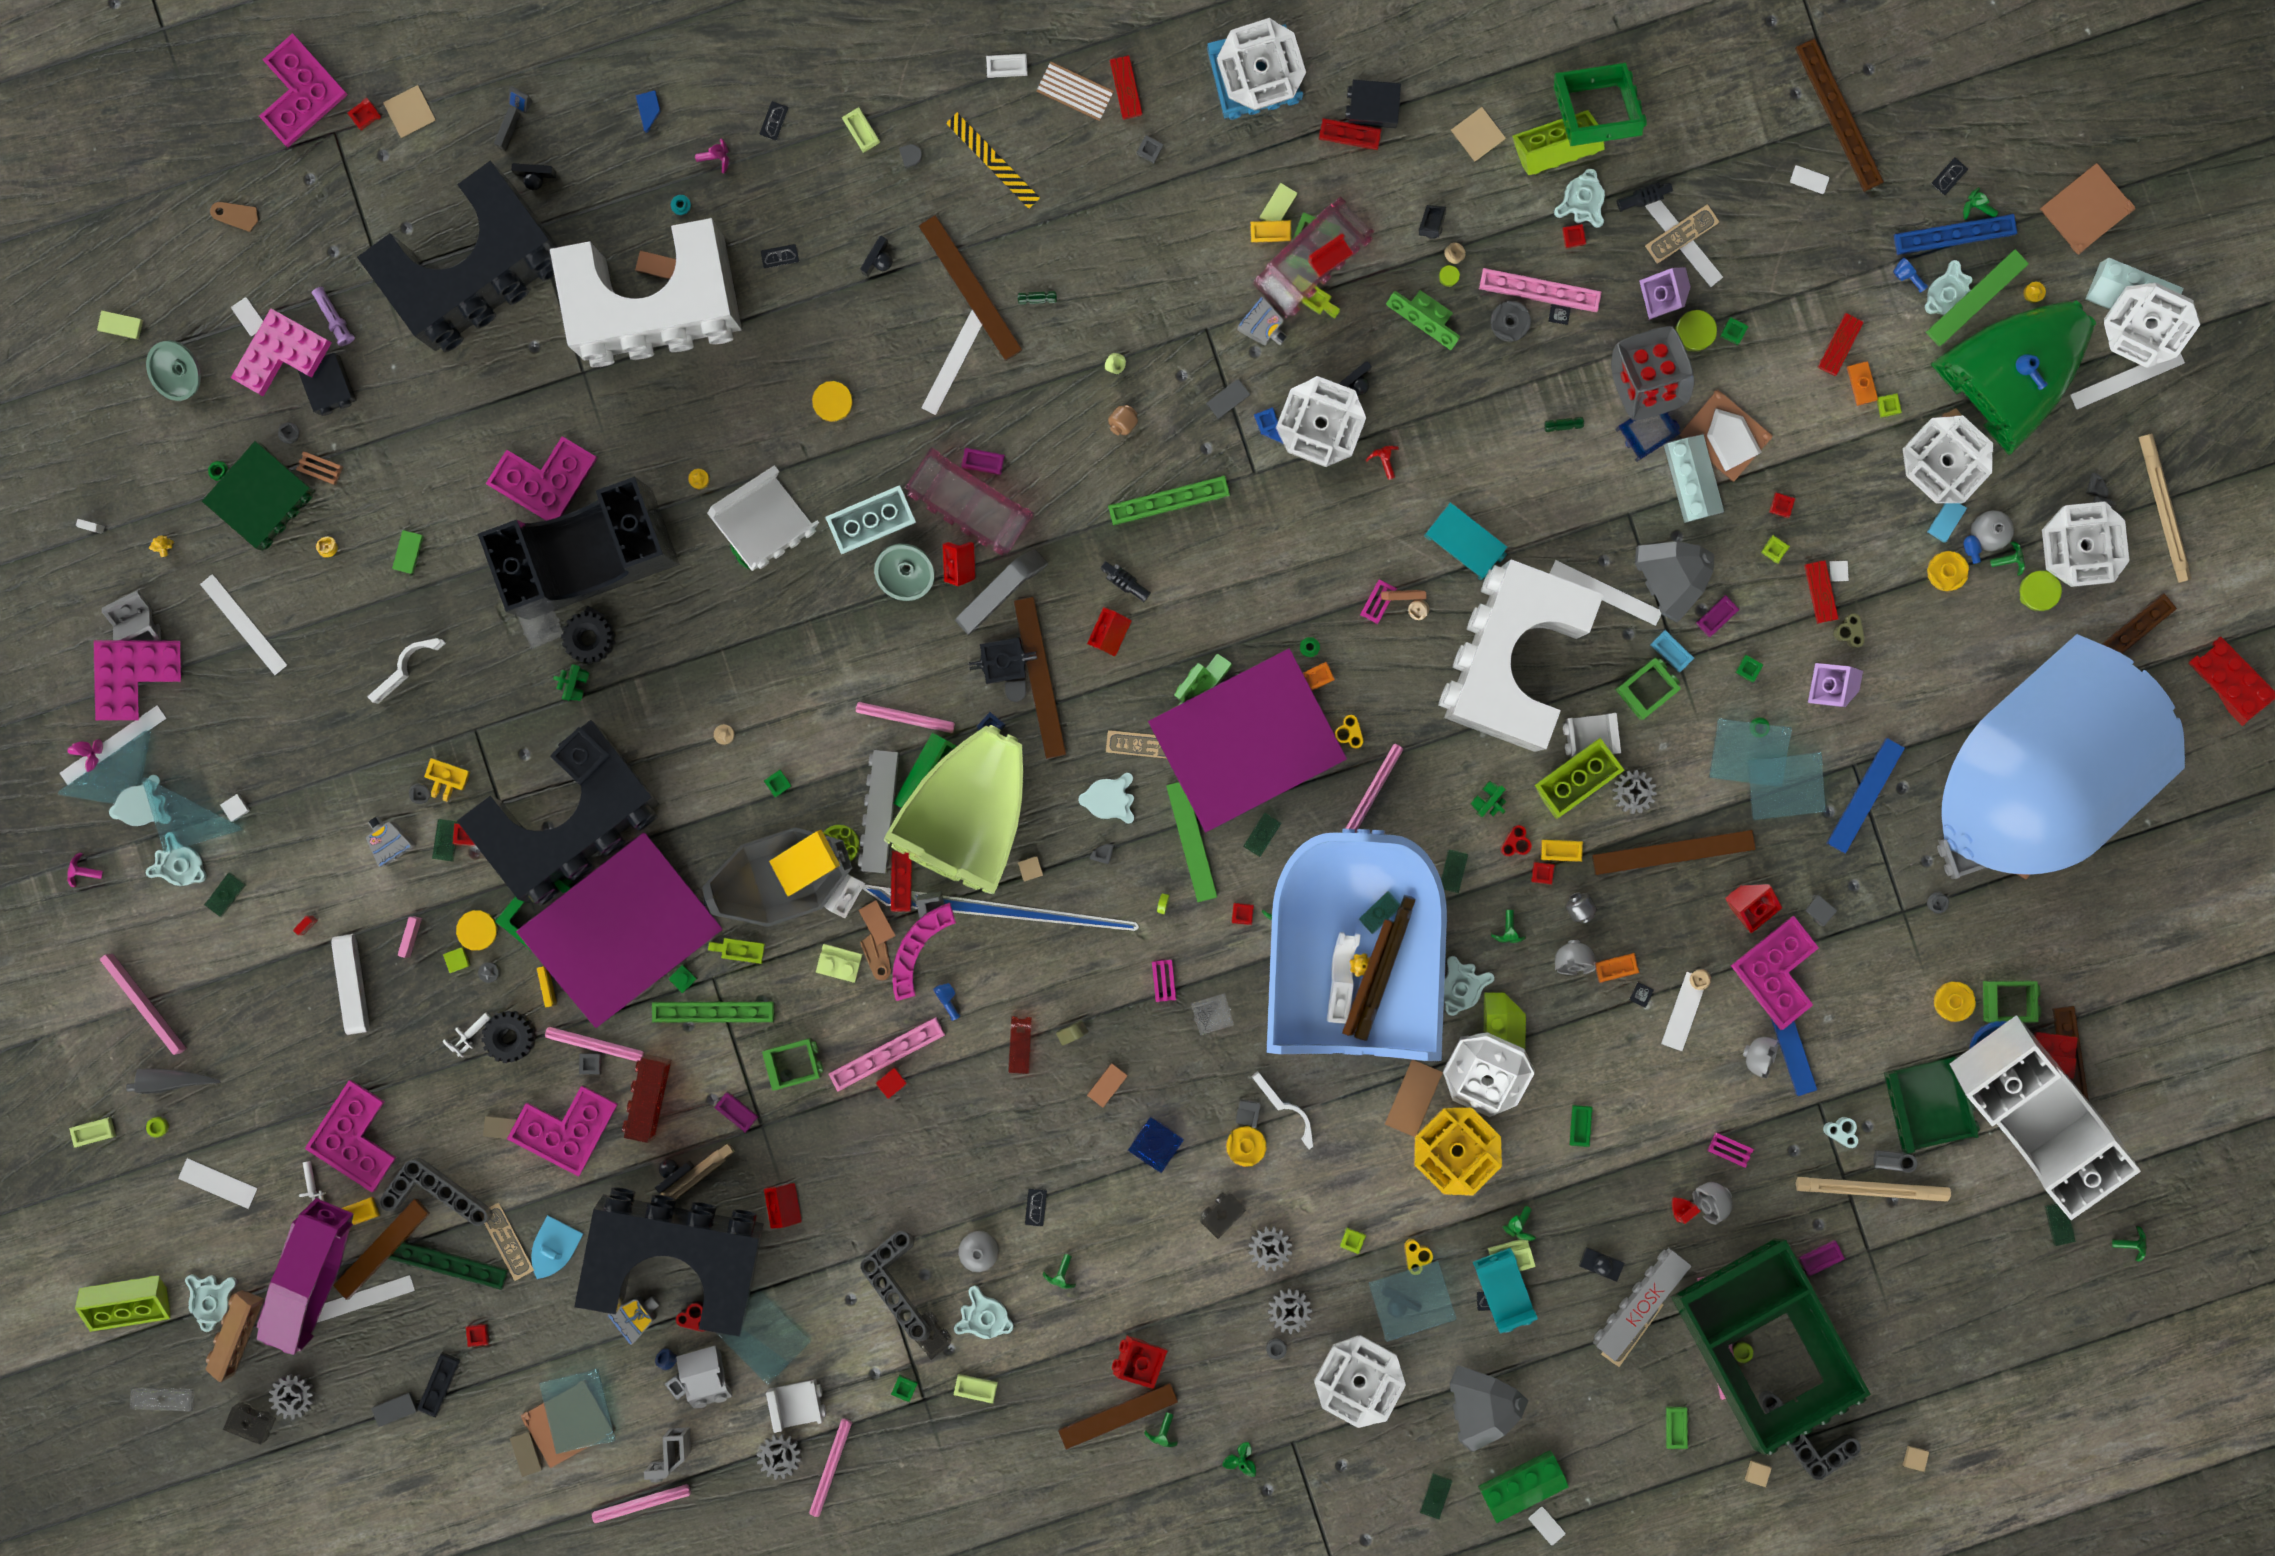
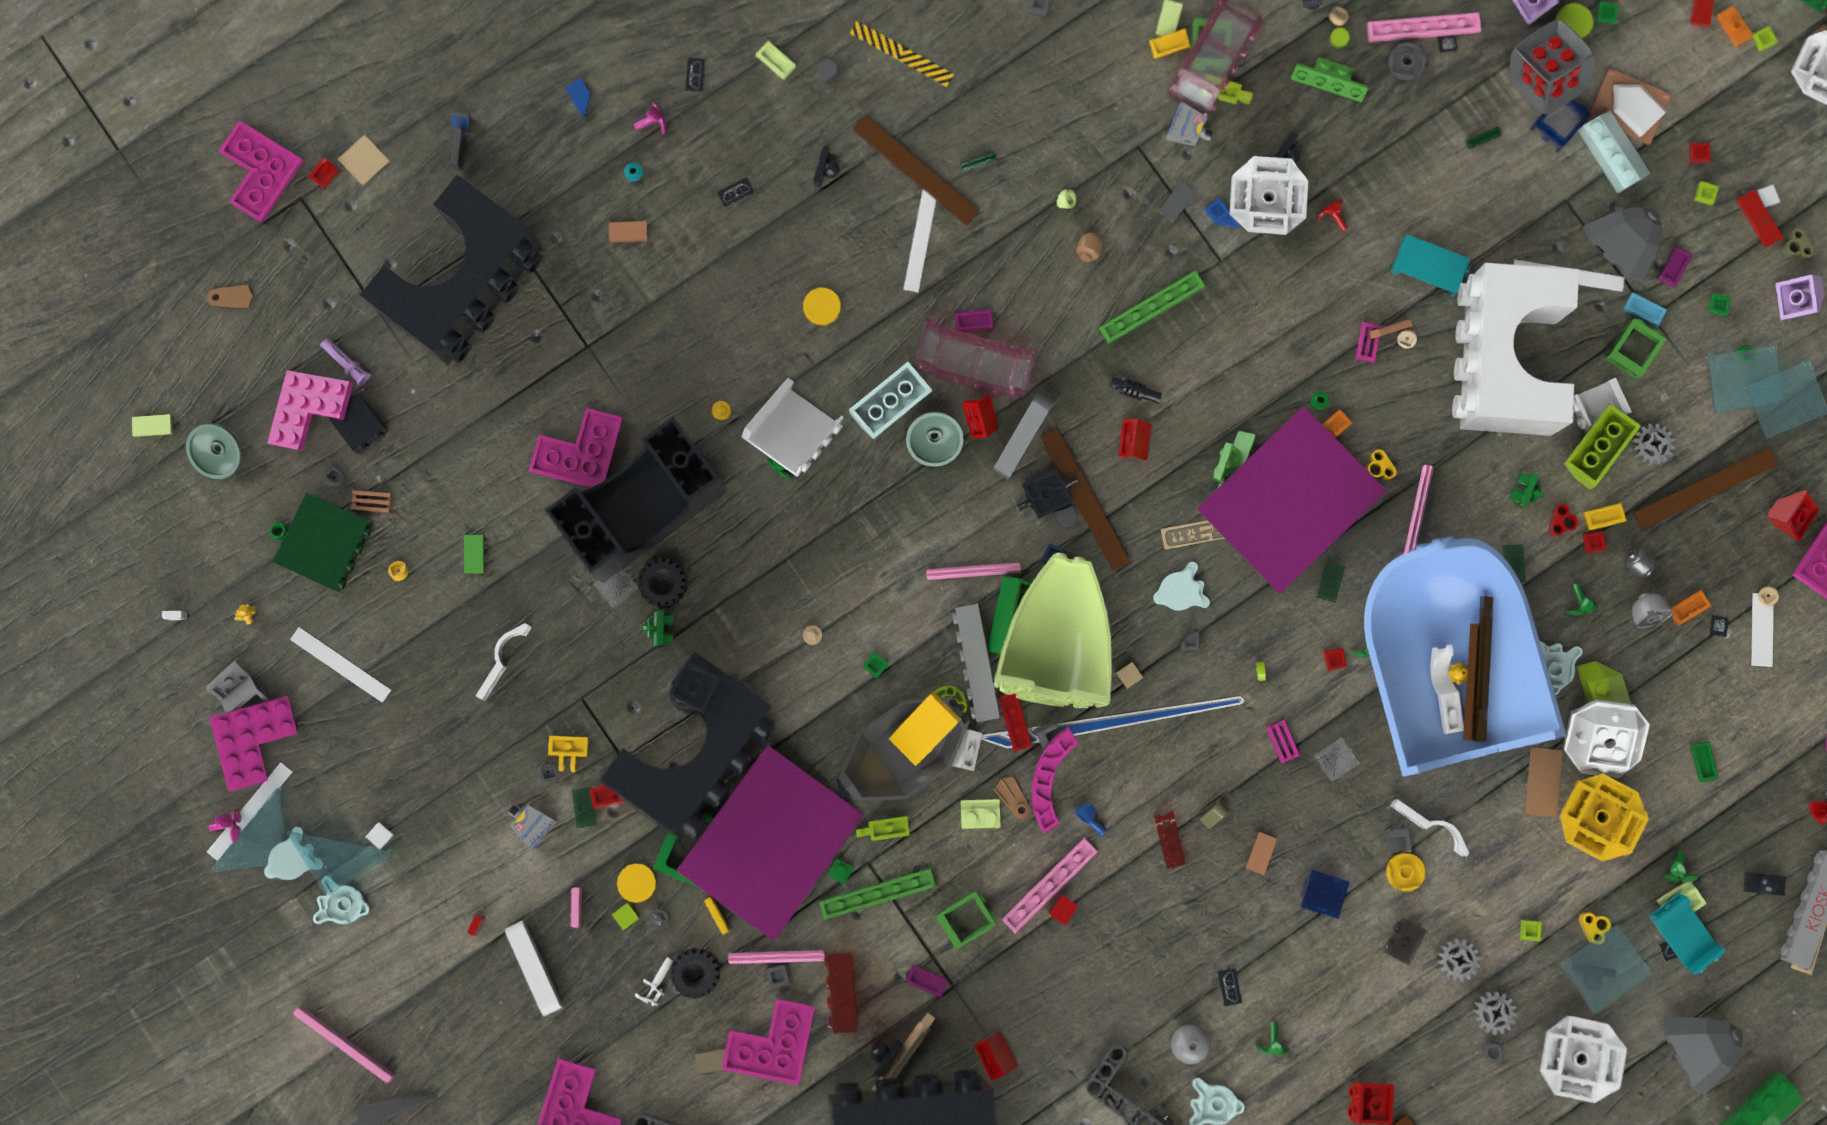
camera: 20 degrees left, 5 degrees down
dark pink plant [67,853,103,887] -> none
clear green plate [204,872,247,917] -> none
white sticker [231,297,263,336] -> none
black tile [511,163,556,191] -> none
white arch [550,218,742,367] -> none
nougat tile [859,900,896,946] -> none
bright green tile [1166,782,1217,902] -> none
red panel [1308,233,1353,278] -> none
clear green plate [1359,891,1401,934] -> none

